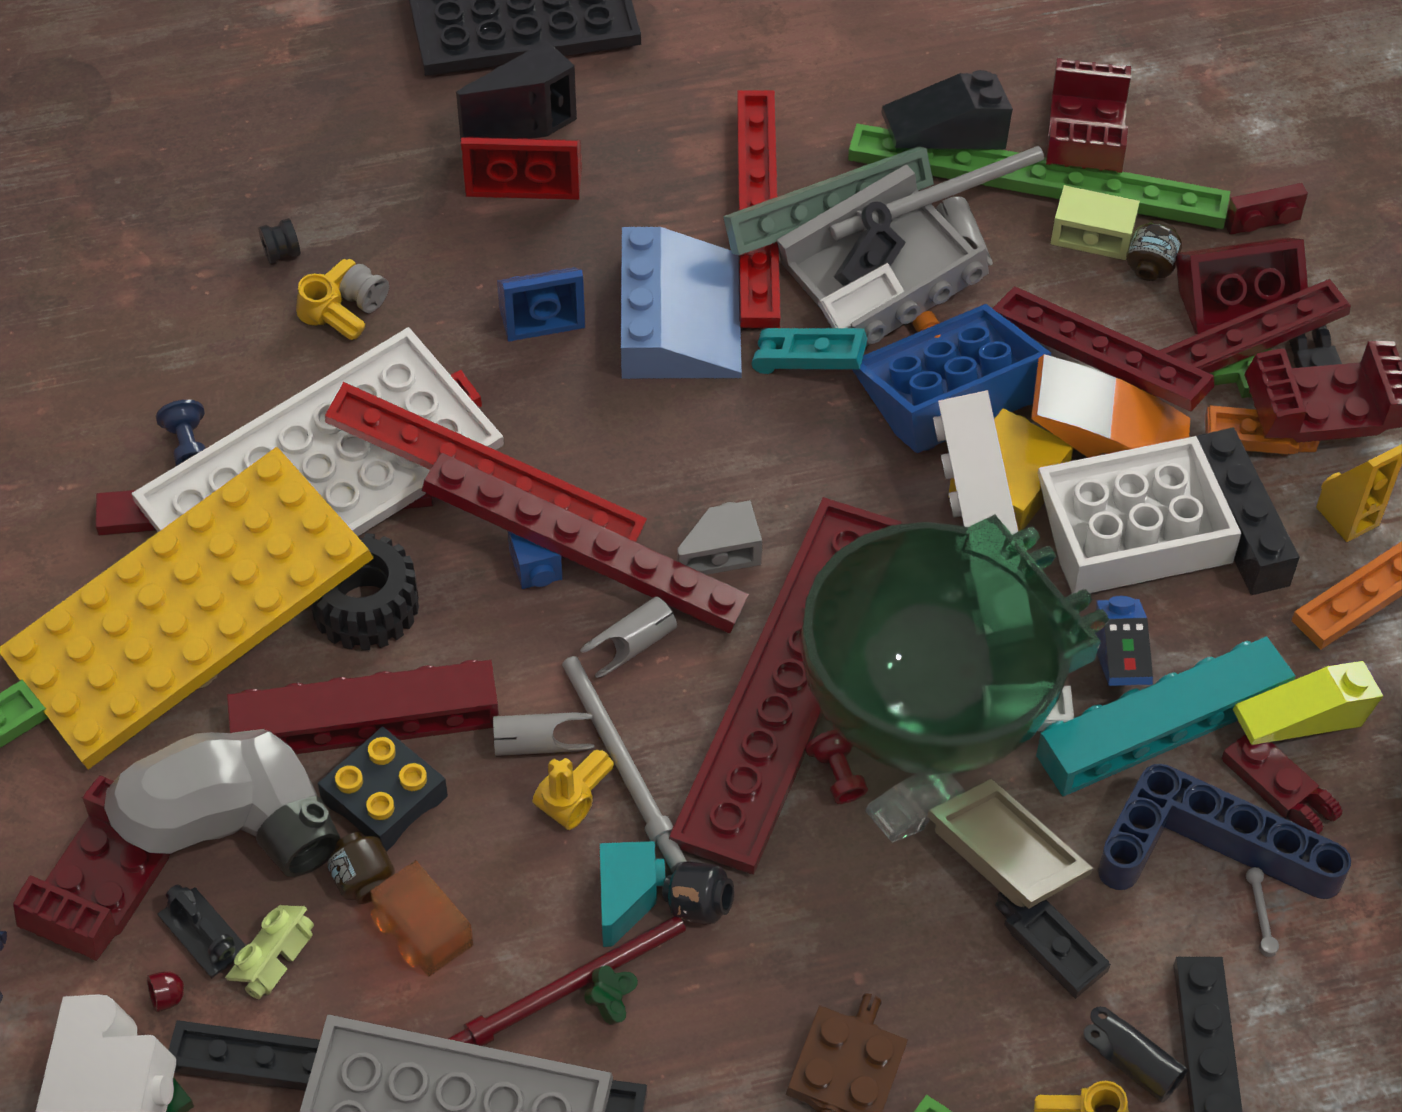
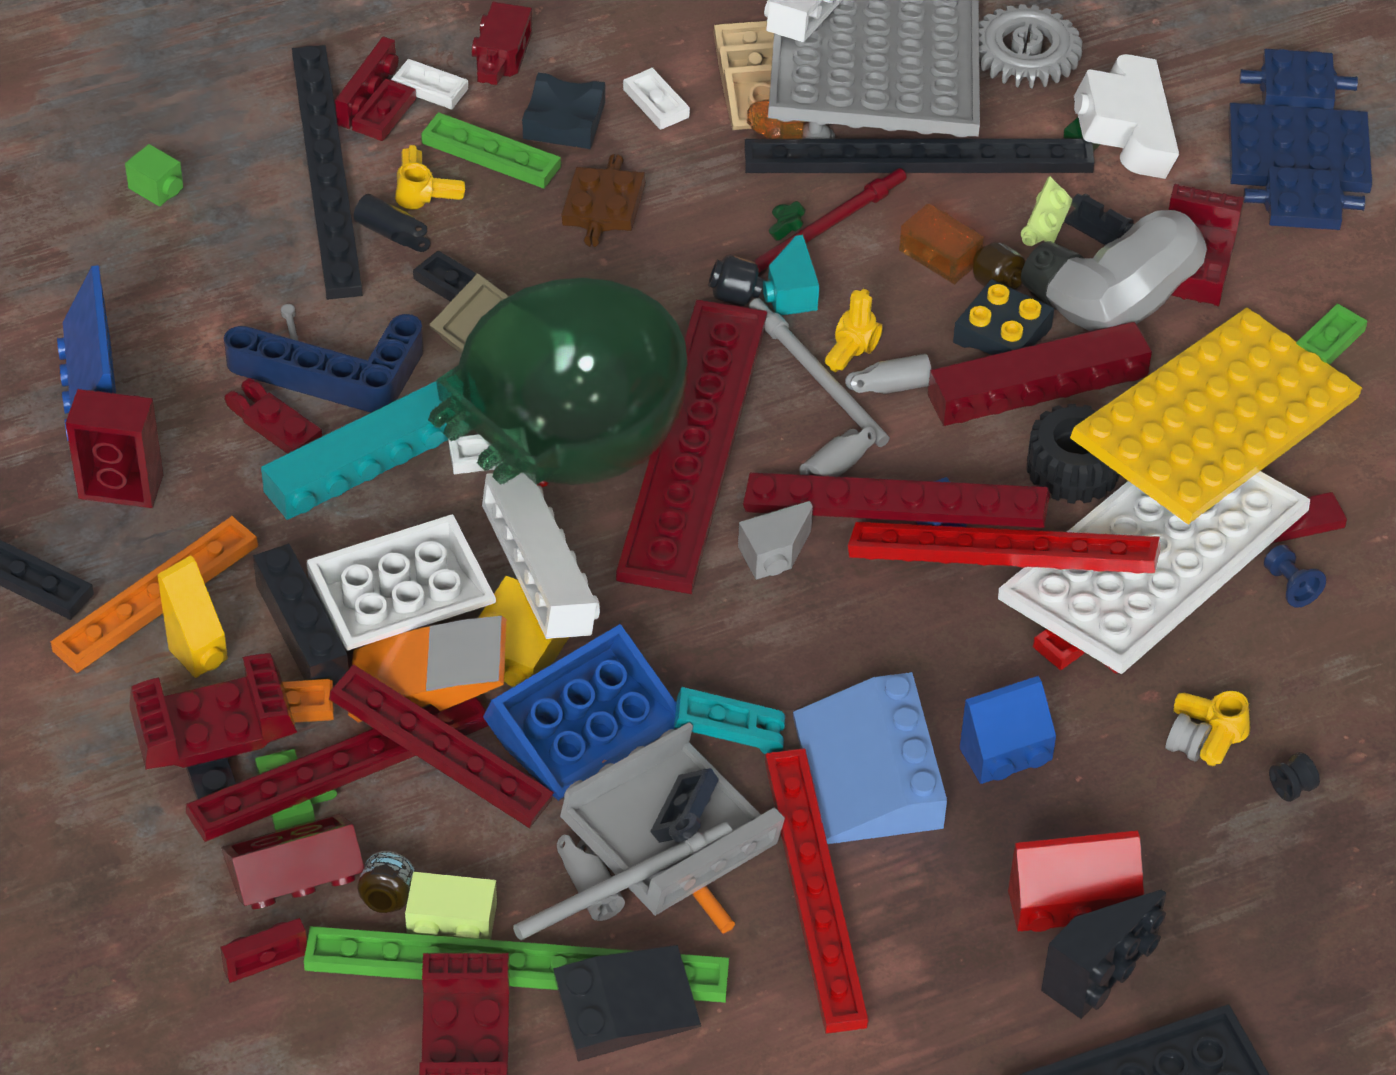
camera: 170 degrees right, 5 degrees down
dark red hinge [147,971,184,1012] -> none
sand green plate [723,147,934,255] -> none
white tile [818,263,904,328] -> none
slope [1094,596,1153,686] -> none
neon yellow slope [1232,661,1383,745] -> none

